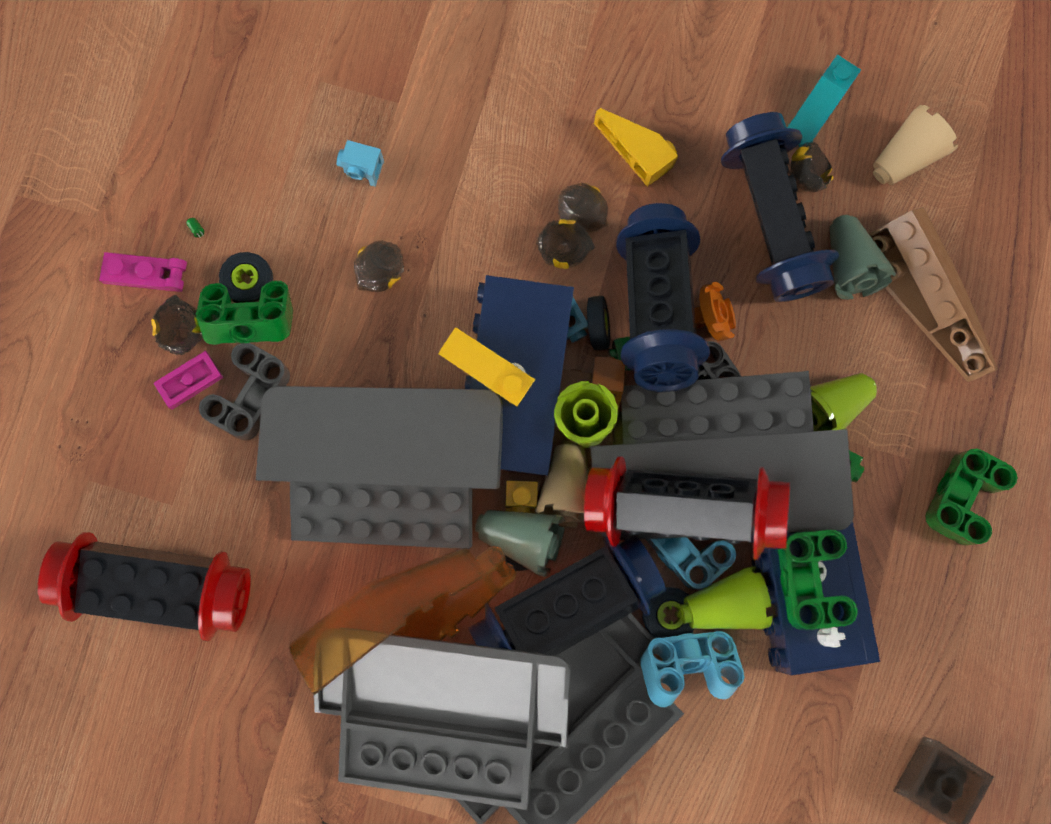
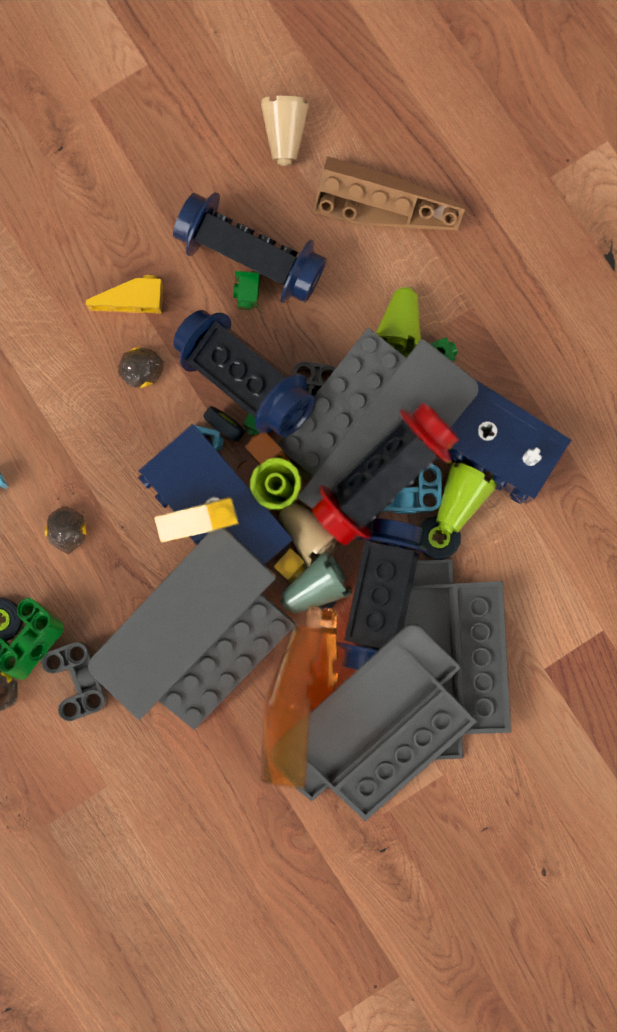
camera: 45 degrees left, 5 degrees up
black brick [38,532,251,641] -> none
dark pink plate [153,351,224,410] -> none
clear smoke hair [536,219,595,269] -> none
medium azure beam [640,631,745,707] -> none
orange tile [694,282,736,342] -> none
green beam [777,530,858,630] -> none
teal slope [787,54,861,147] -> none
clear smoke hair [789,141,833,192] -> none
sand green cone [829,215,896,300] -> none
green beam [925,448,1018,546] -> none
none -> green brick [233,271,260,310]

